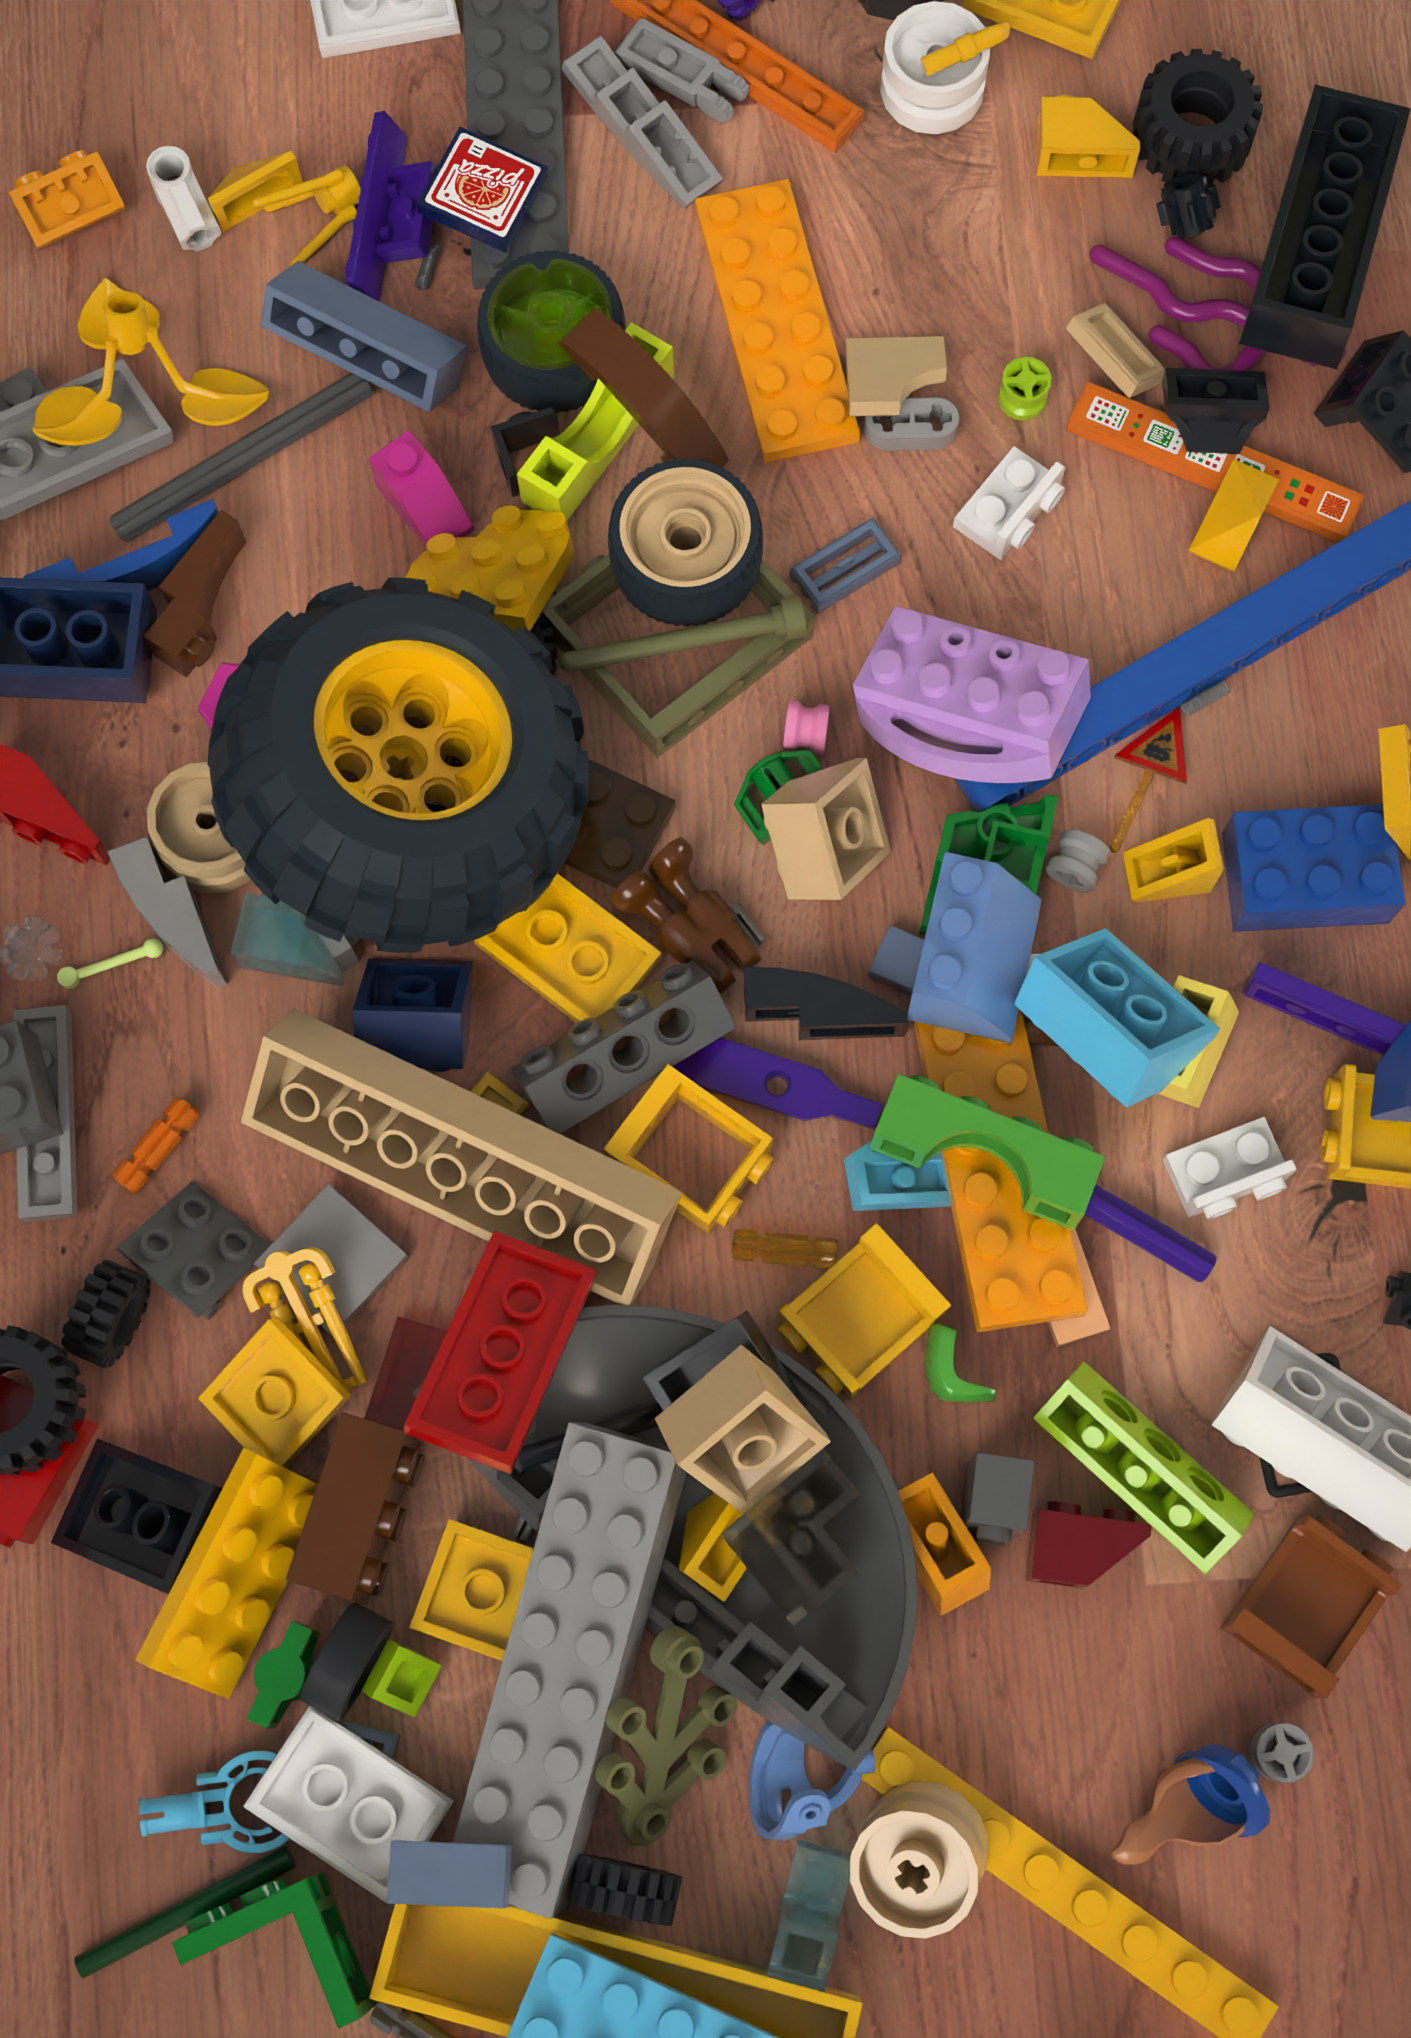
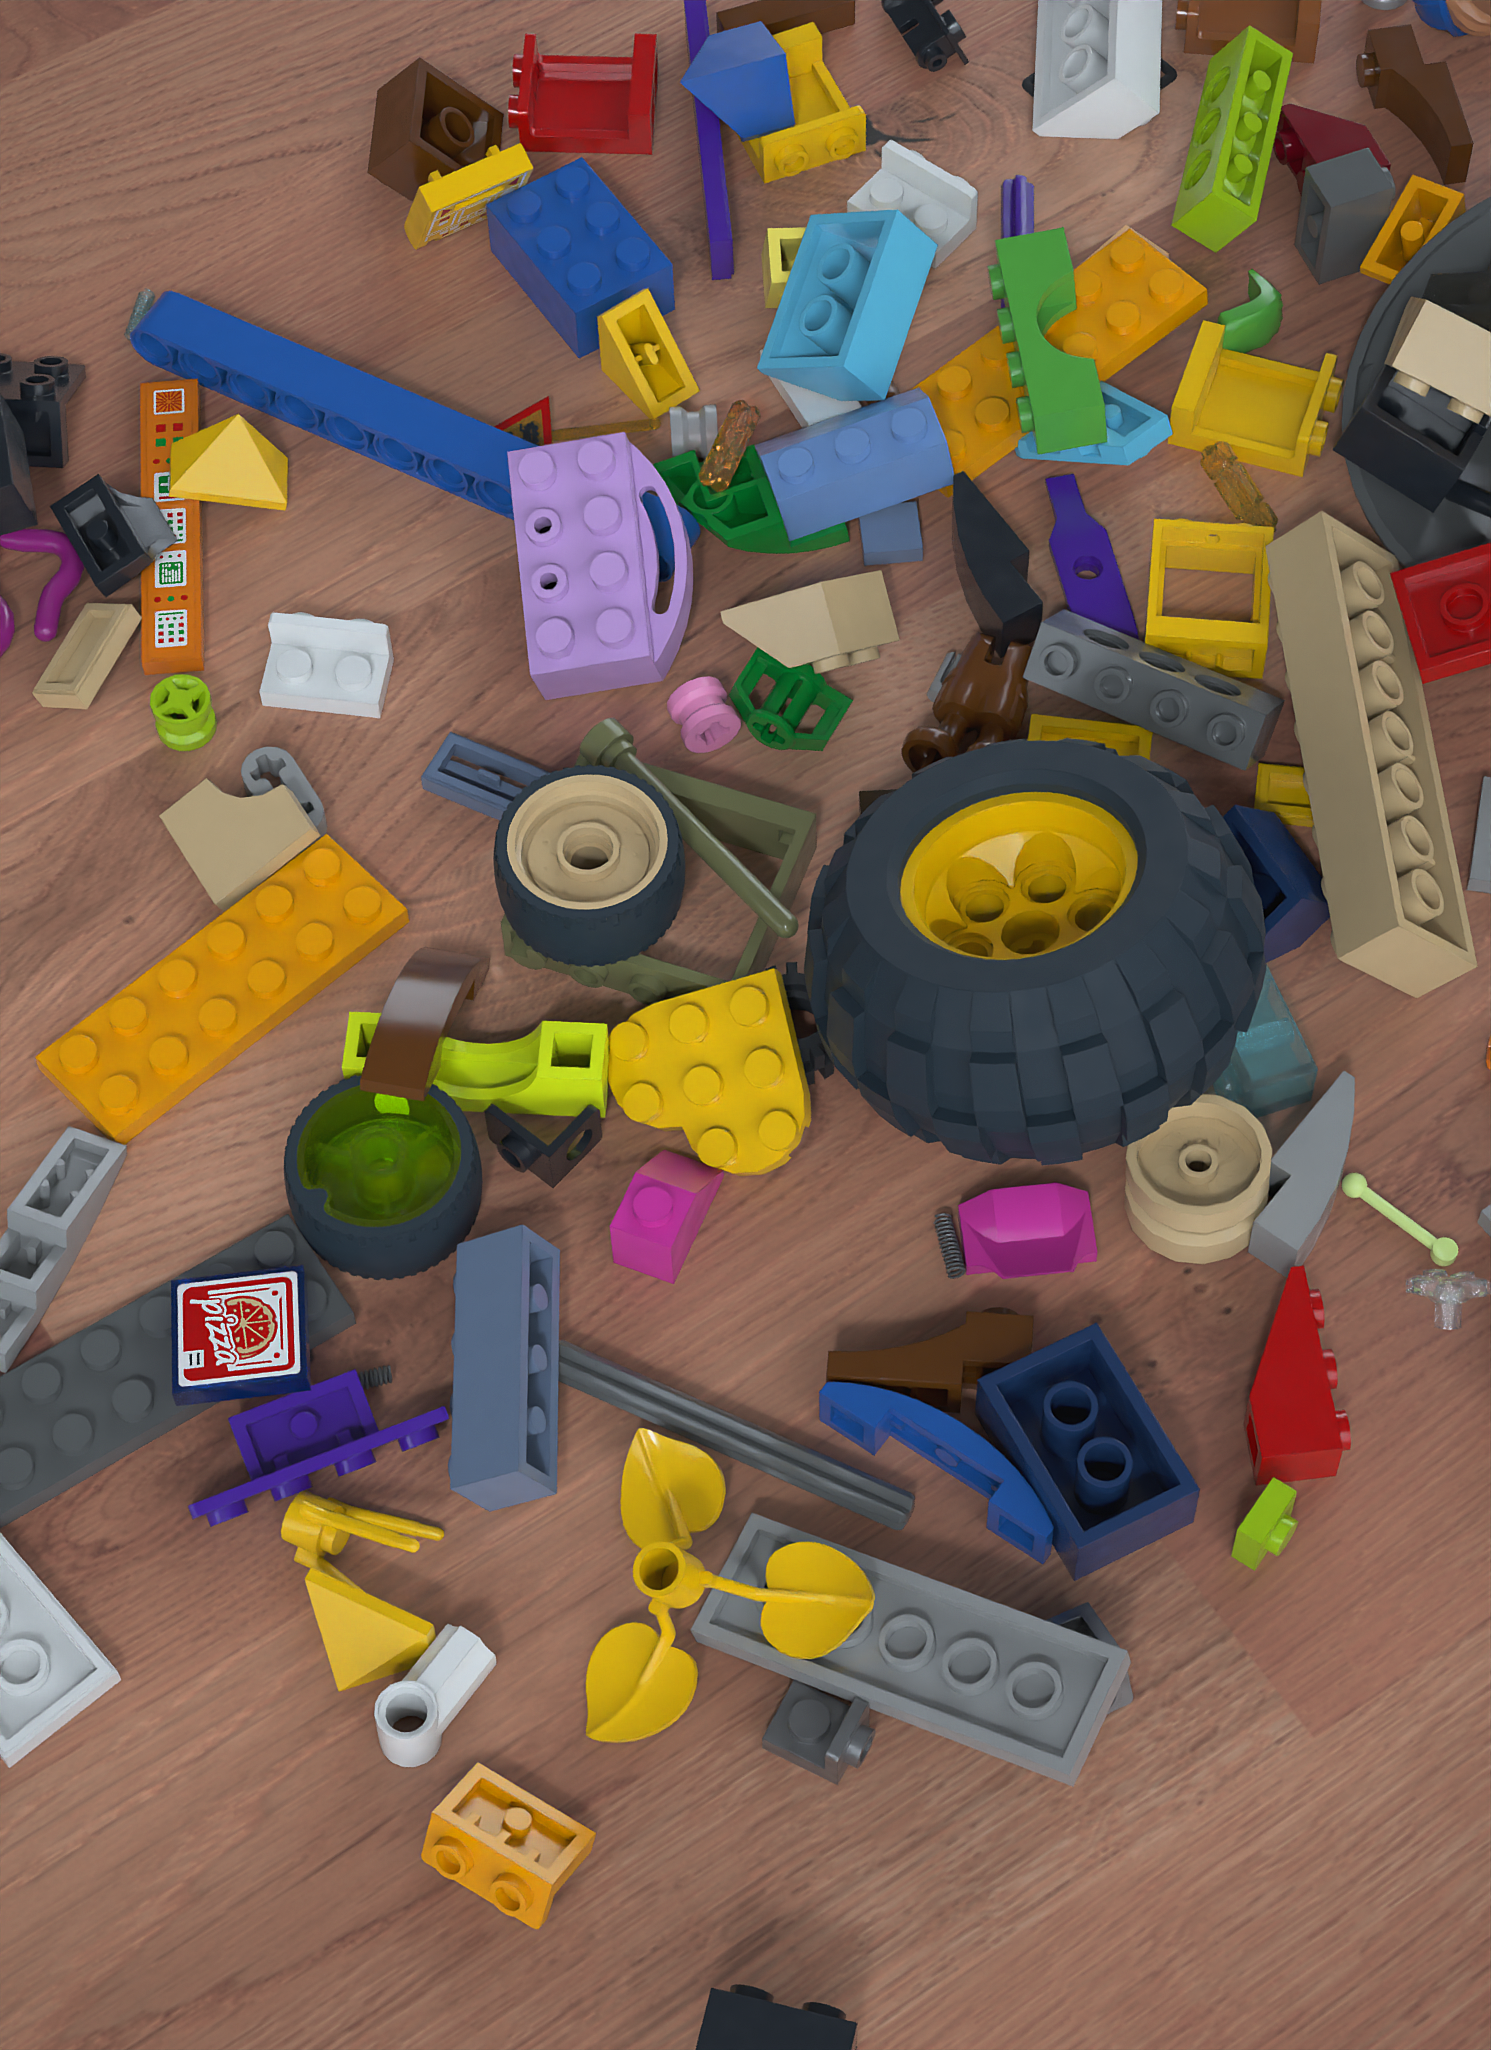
camera: 120 degrees left, 15 degrees down
none -> clear orange axle [698,400,761,492]
none -> reddish brown slope [1356,24,1474,185]

